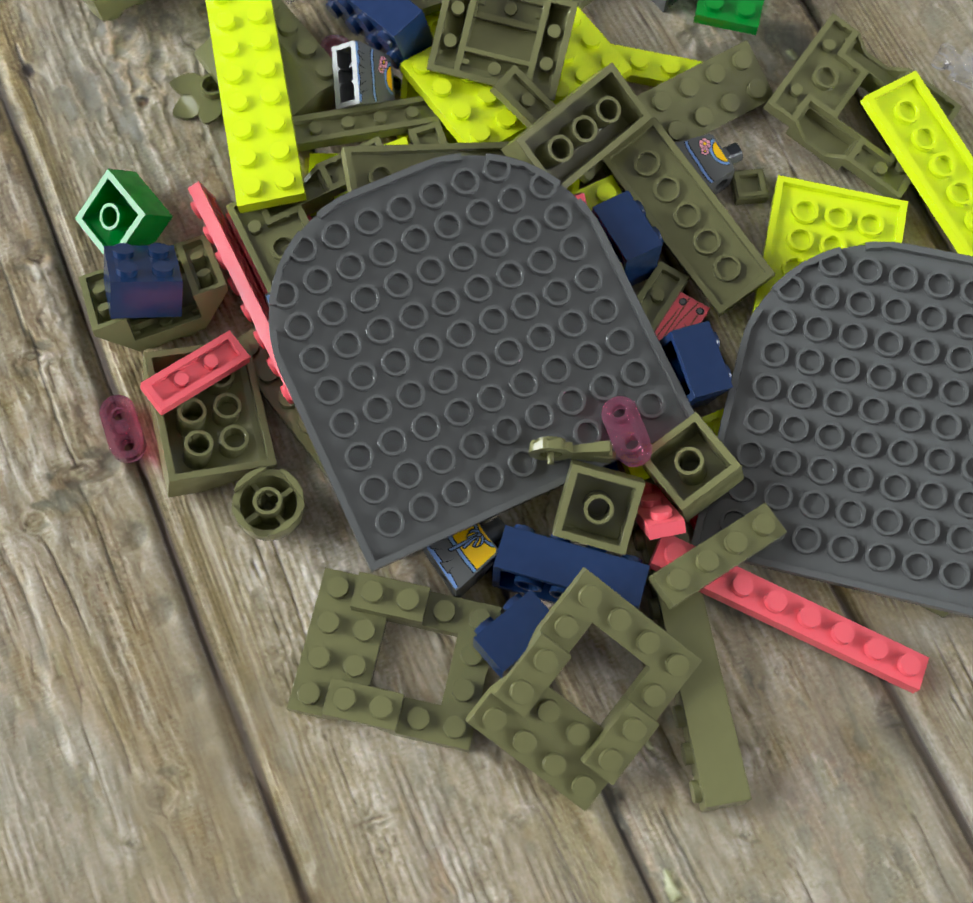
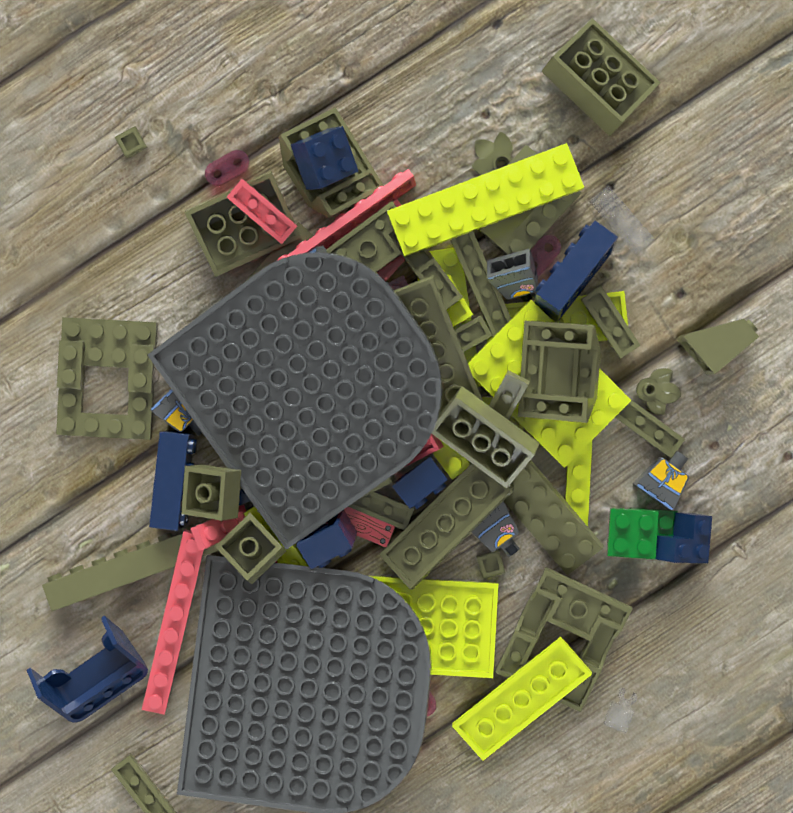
camera: 80 degrees right, 20 degrees up
green slope [75,169,173,255] -> none
olive cylinder [231,467,305,541] -> none
olive piece [465,567,702,812] -> none
dark blue brick [473,590,549,678] -> none
olive piece [528,436,616,465] -> none
clear pink plate [601,396,653,467] -> none
olive plate [648,502,787,610] -> none
none -> dark blue windscreen [26,615,148,723]
none -> olive tile [115,126,148,159]

